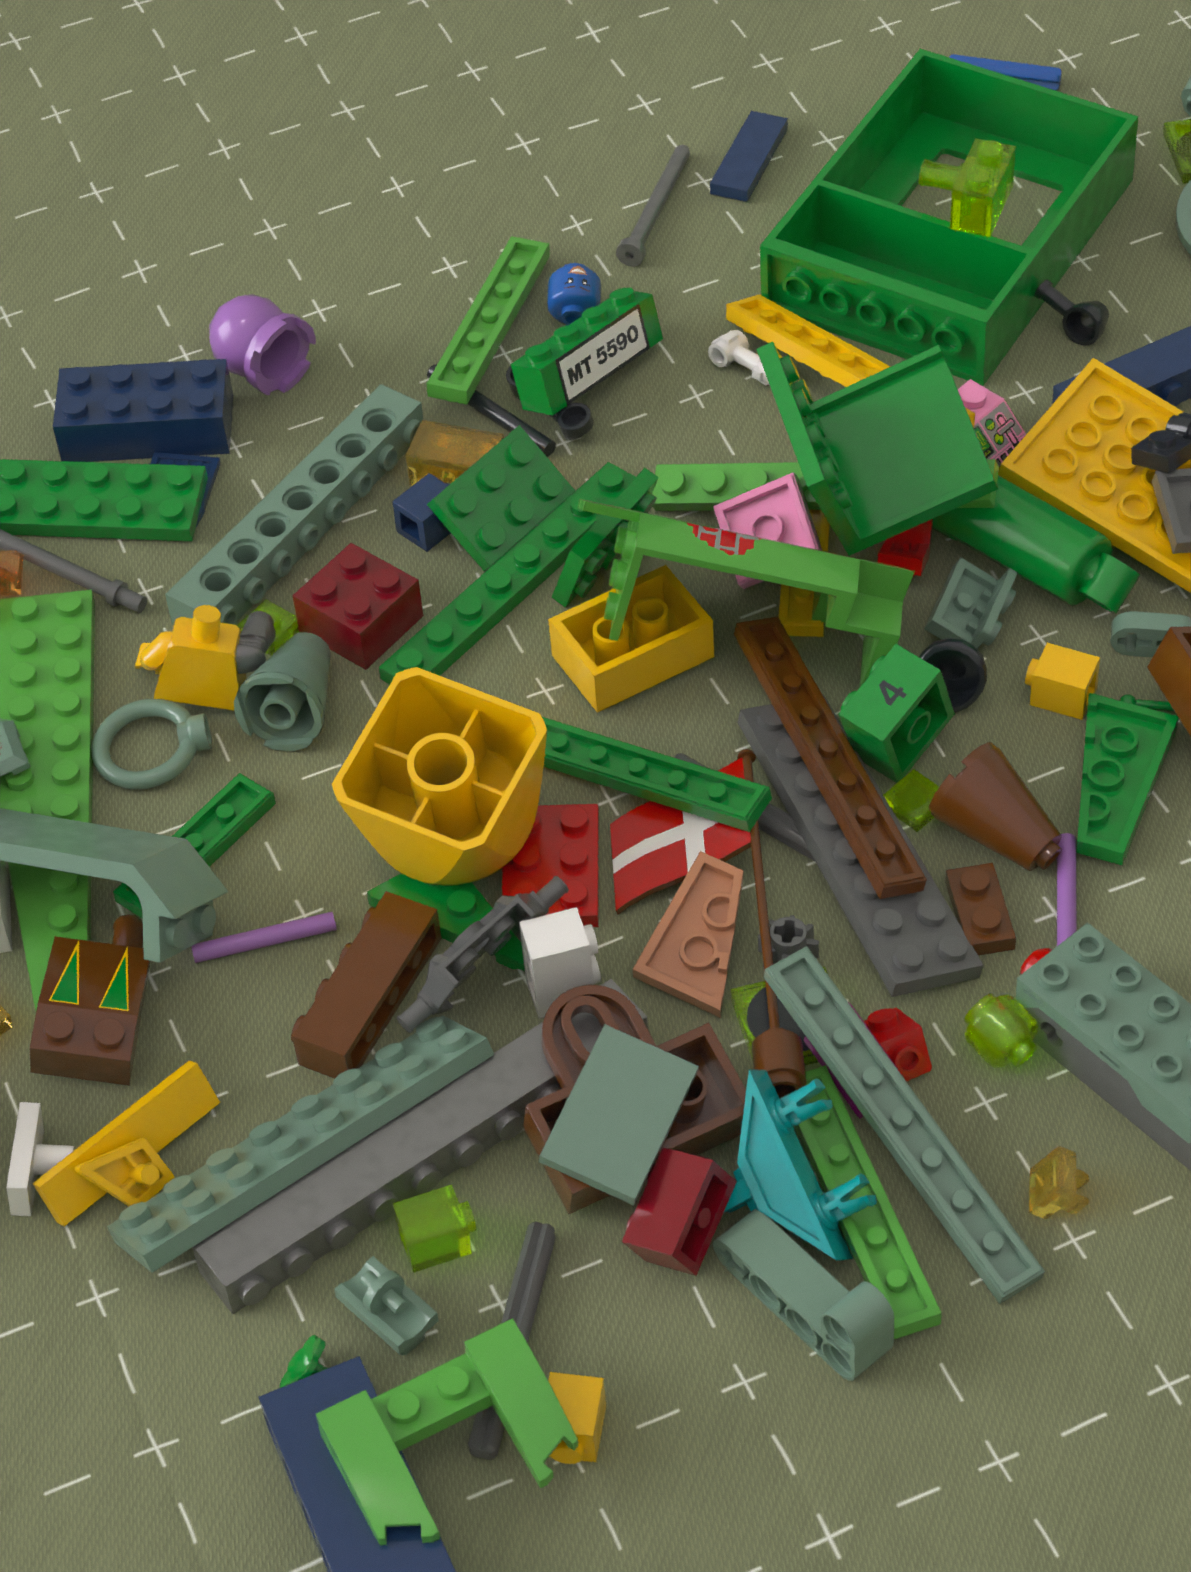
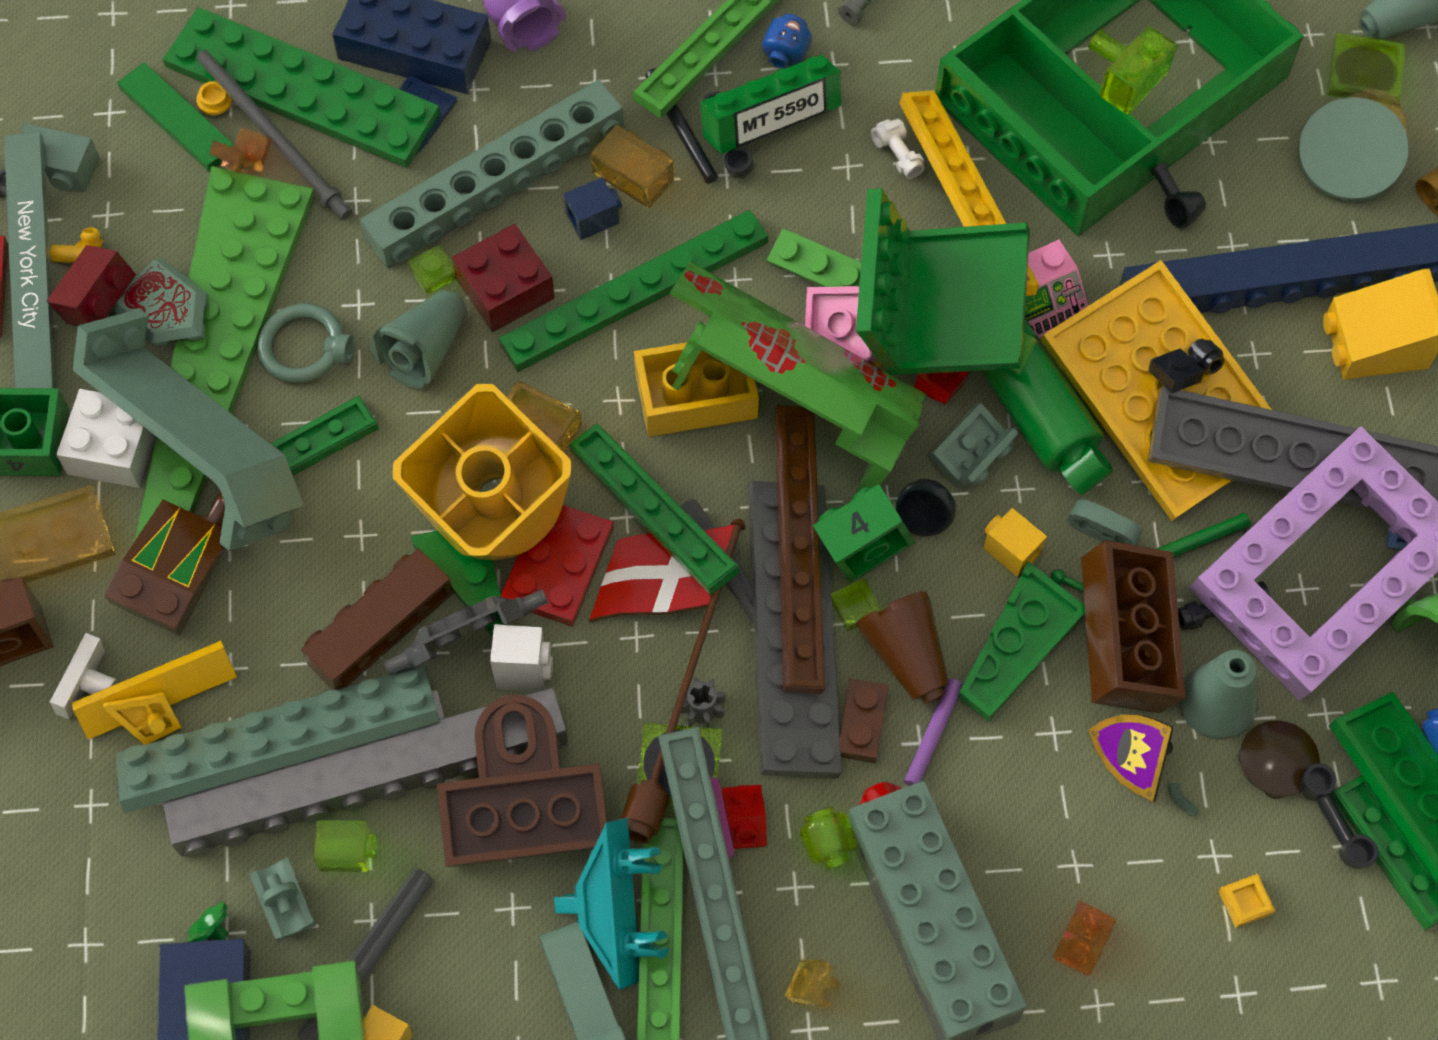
camera: 15 degrees right, 15 degrees up
yellow torso [135,605,276,711] -> none
medium lavender bar [191,912,337,963] -> none
green plate [427,425,575,571] -> none
sand green tile [539,1024,699,1205] -> none
green plate [551,467,659,608] -> none
dark red brick [622,1147,737,1276] -> none
nougat wing [633,851,744,1018] -> none

